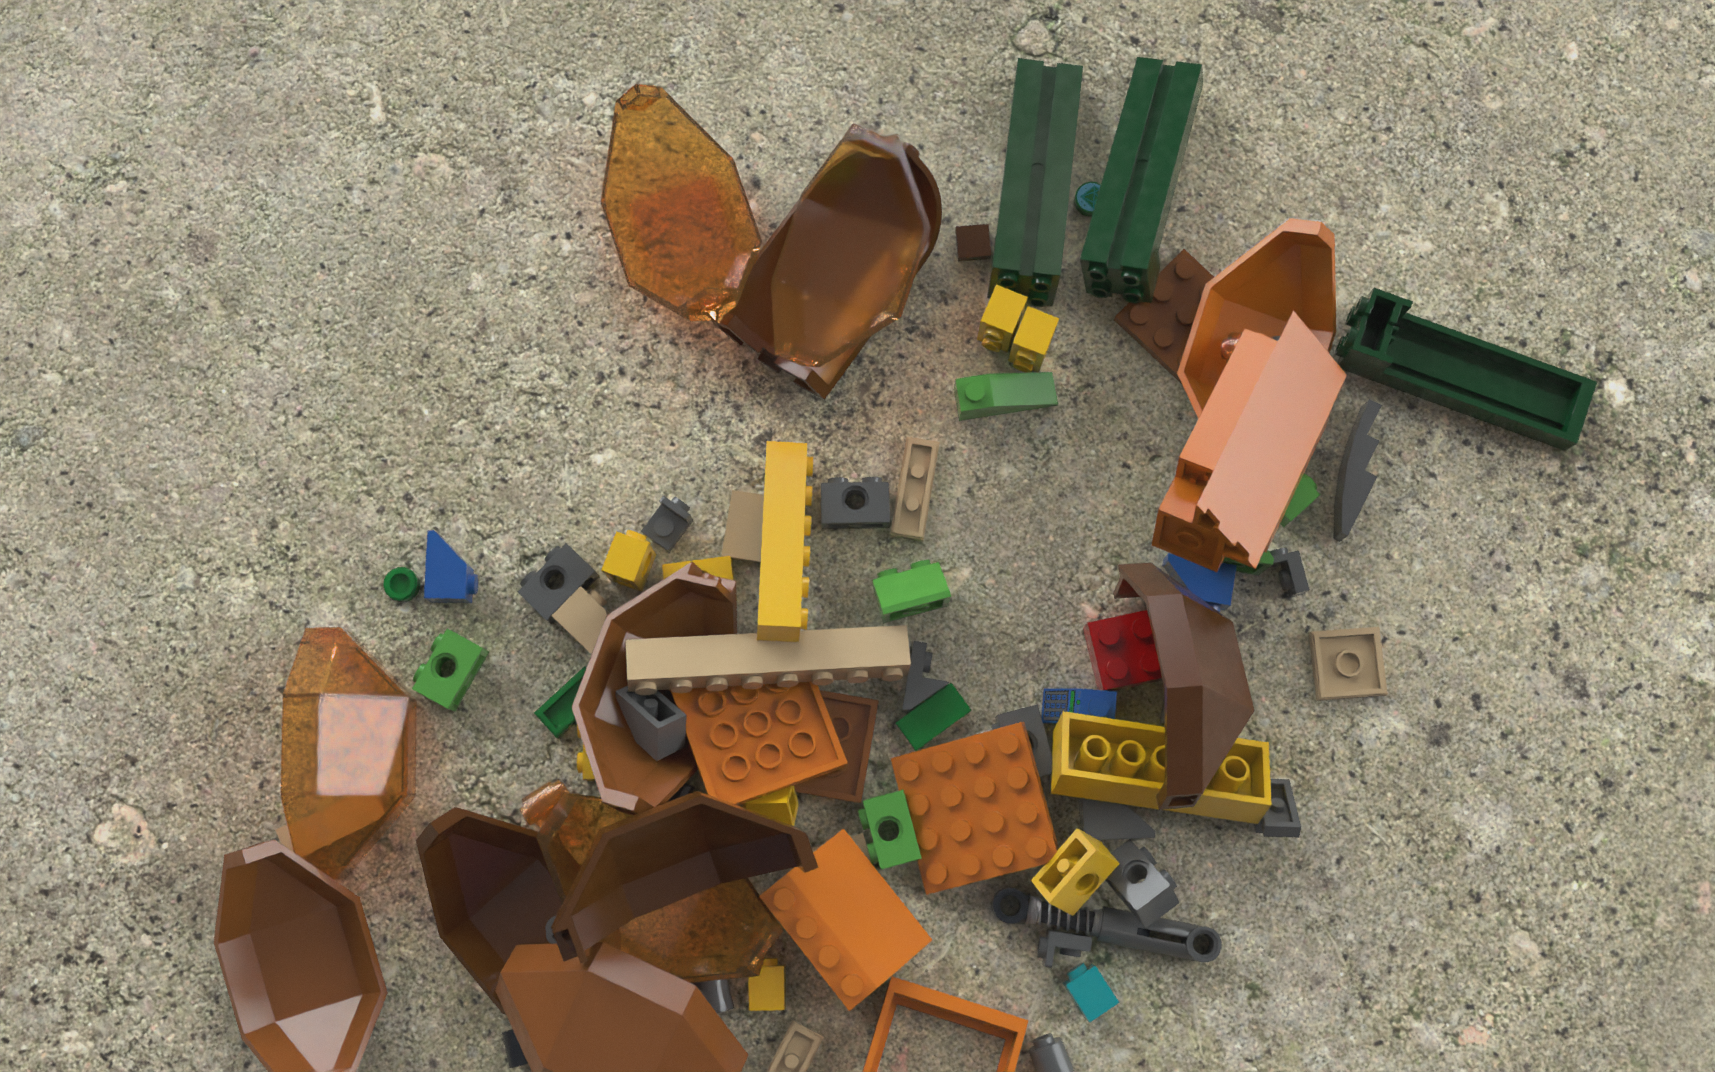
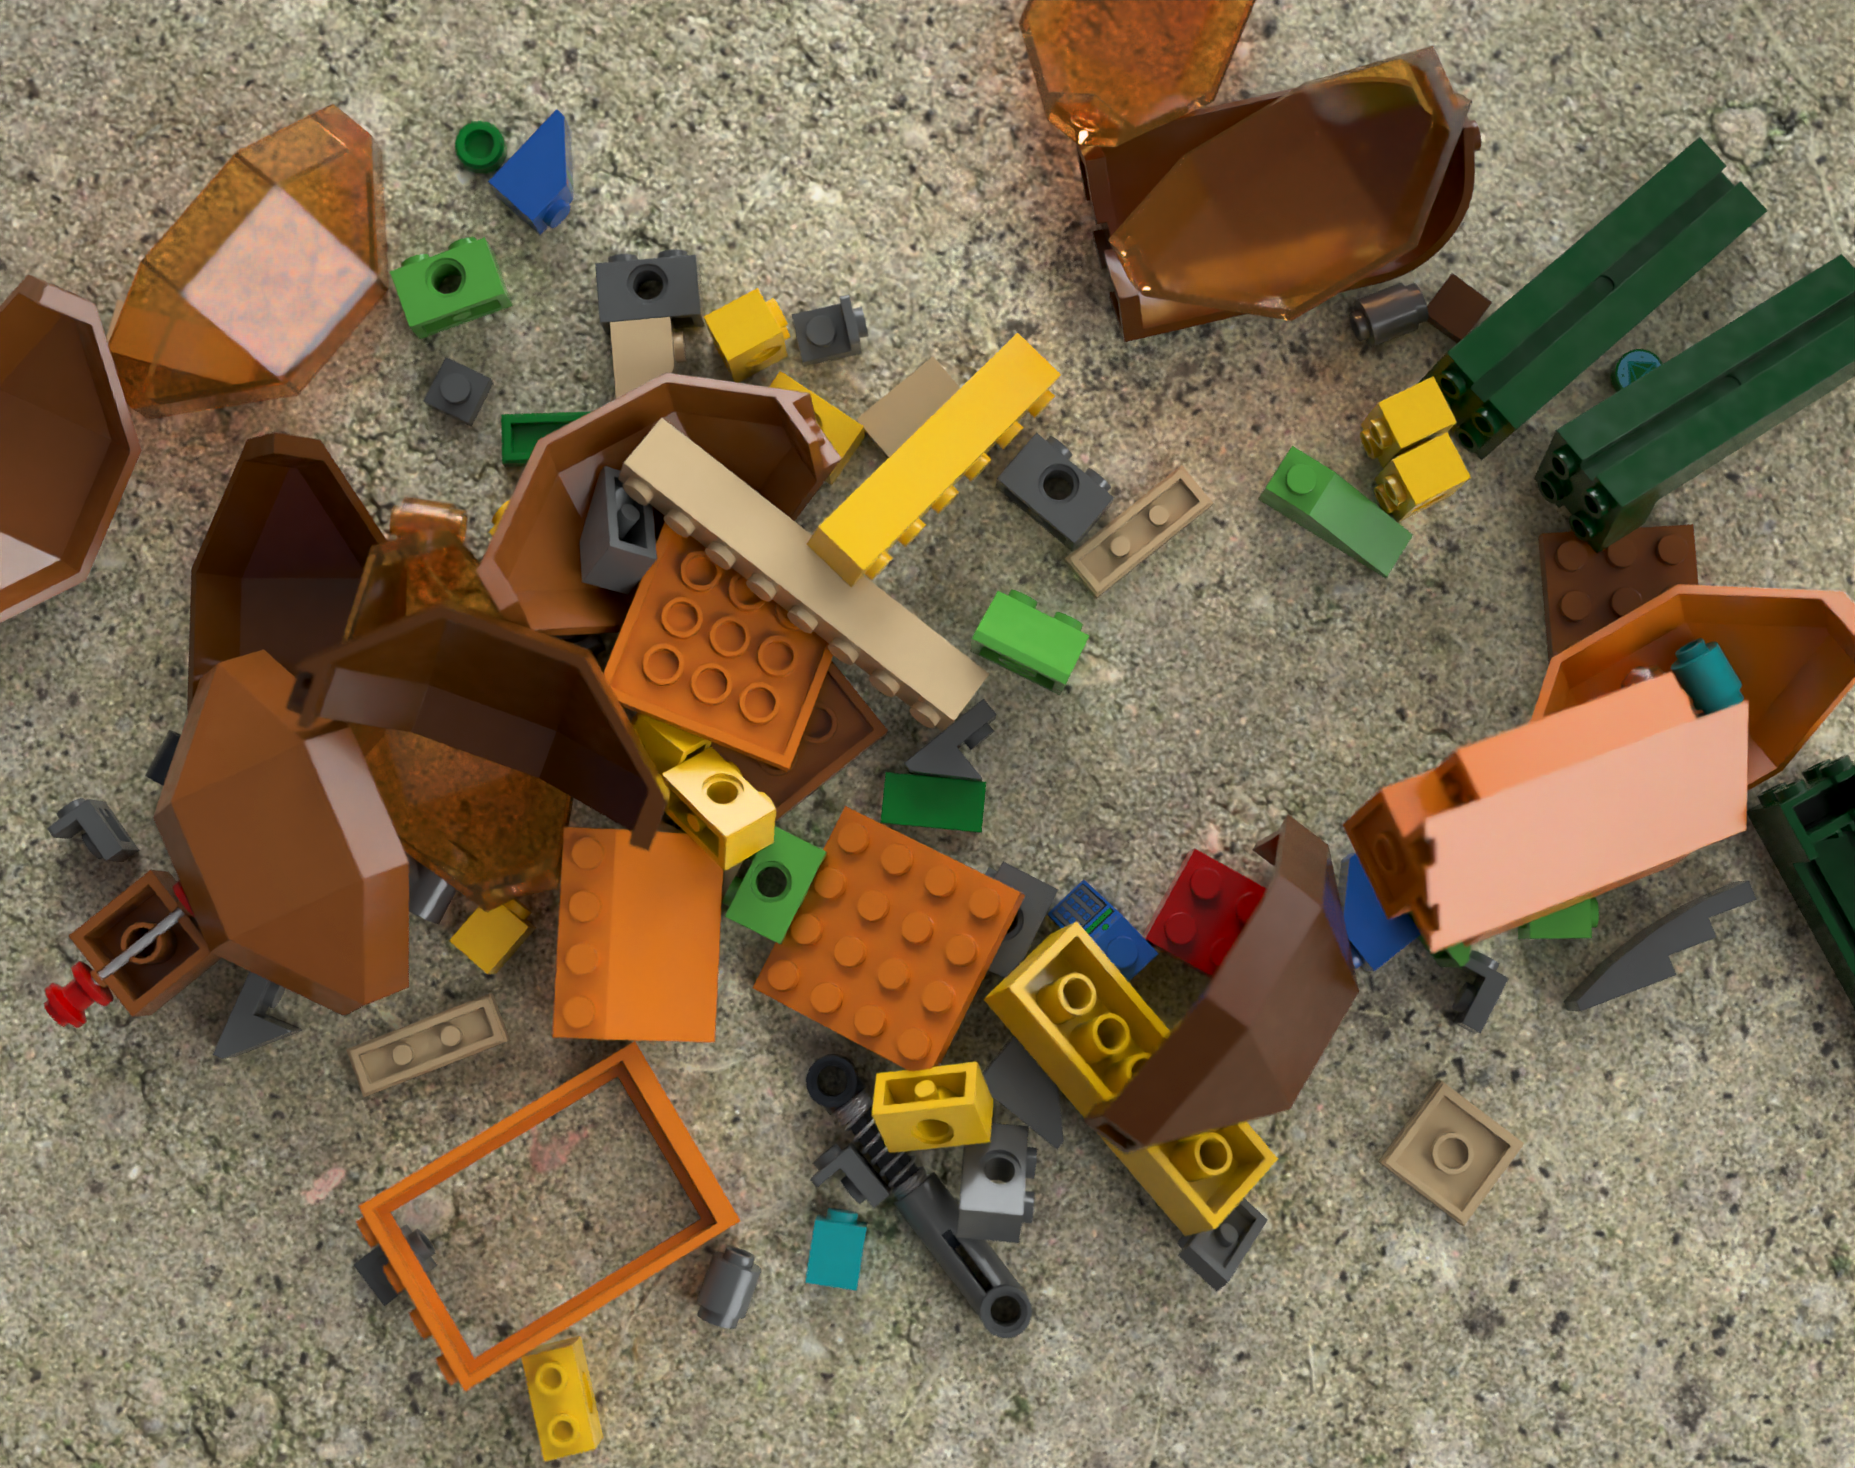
camera: 40 degrees right, 5 degrees up
none -> dark grey plate [423,357,494,427]
none -> yellow brick [662,747,776,871]
none -> dark grey brick [1349,283,1428,347]
none -> teal brick [1671,638,1744,715]

